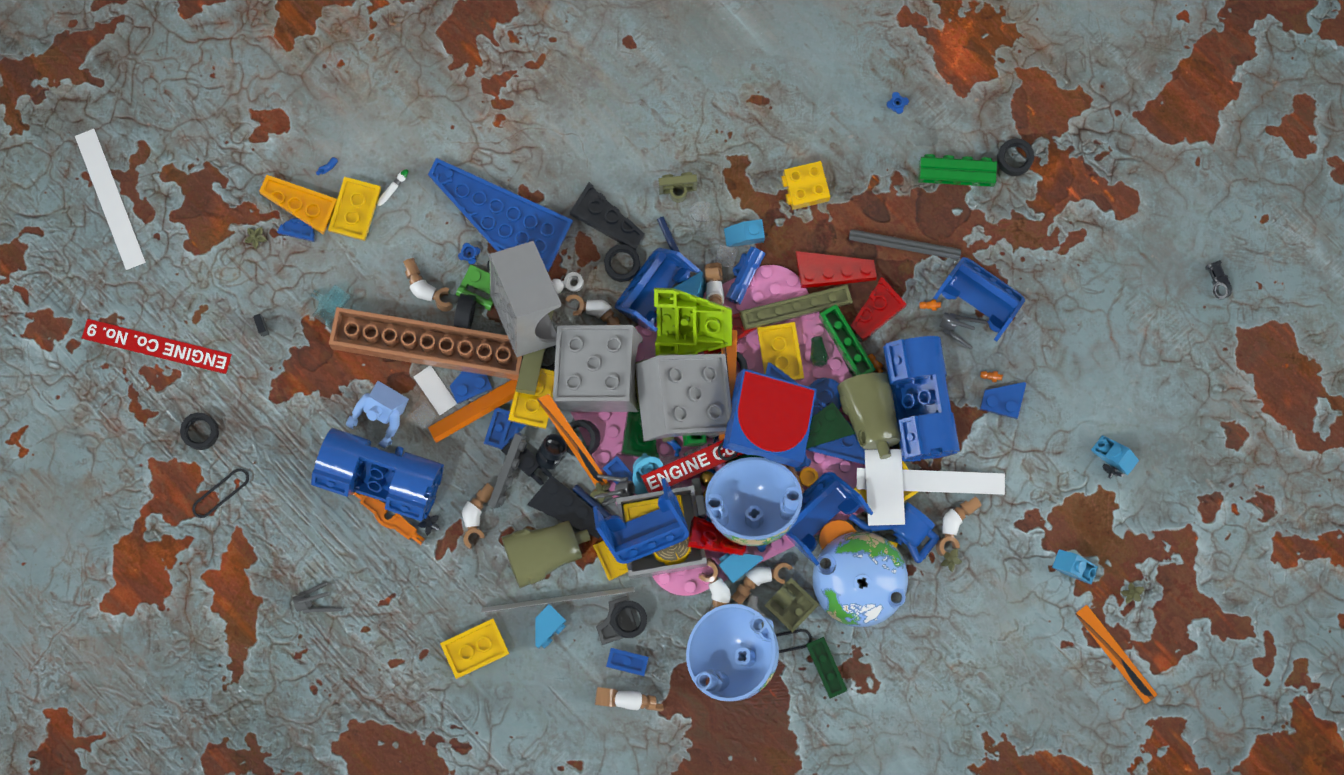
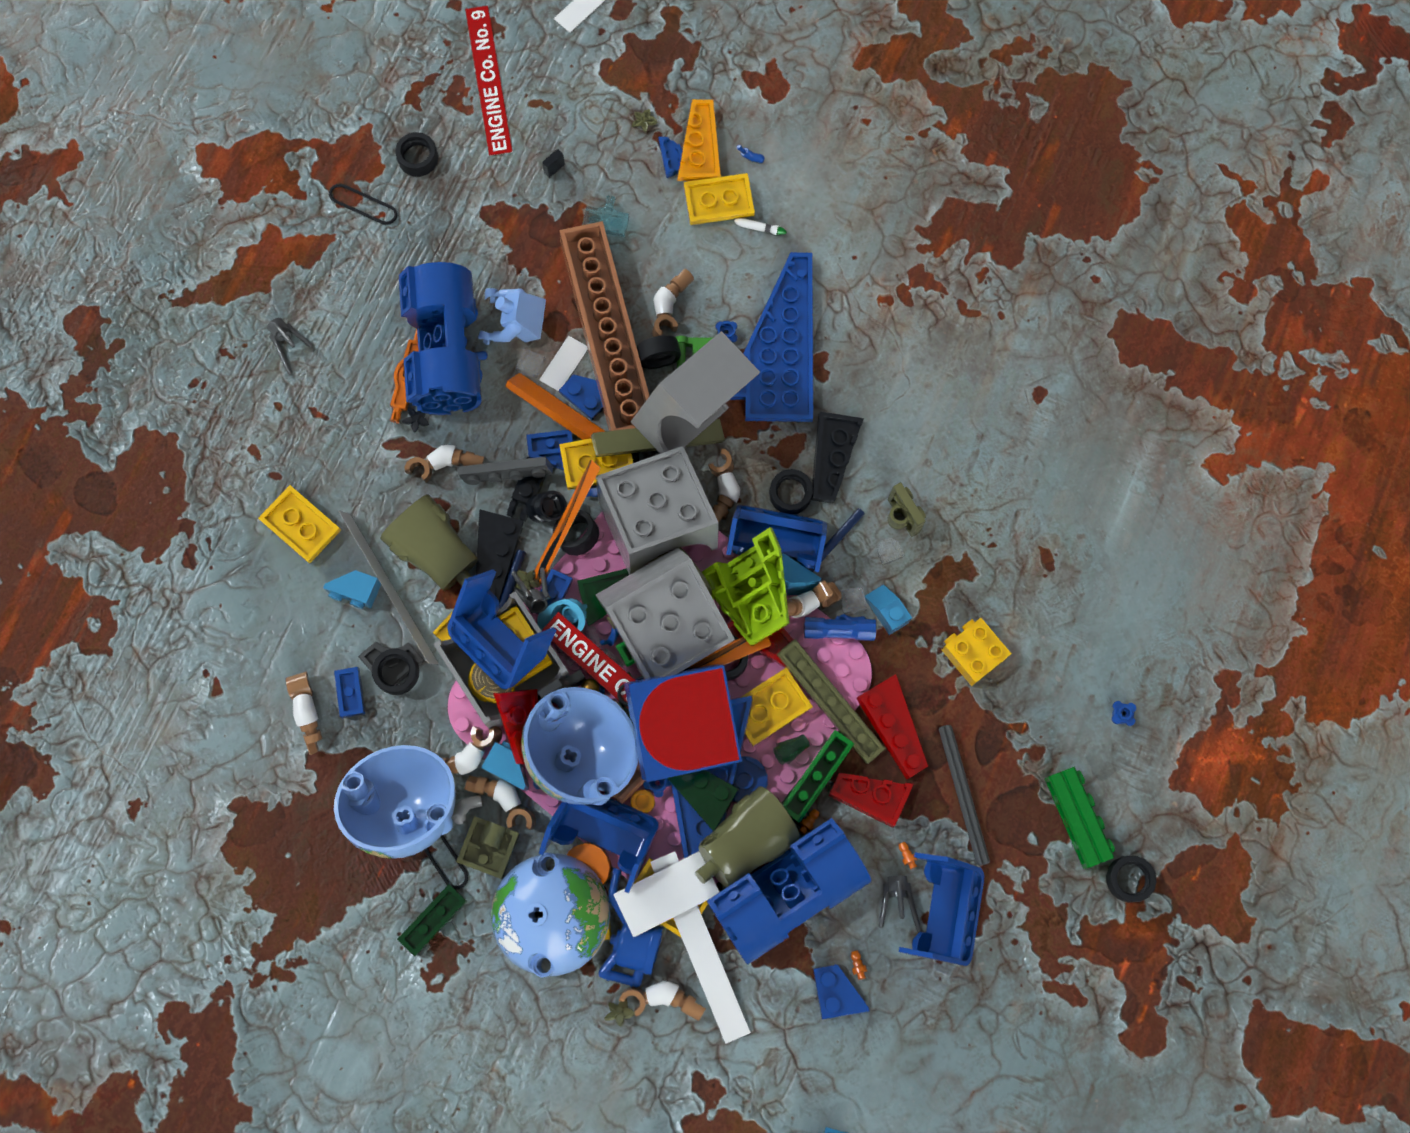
camera: 65 degrees right, 5 degrees down
white plate [551,272,584,294] -> none

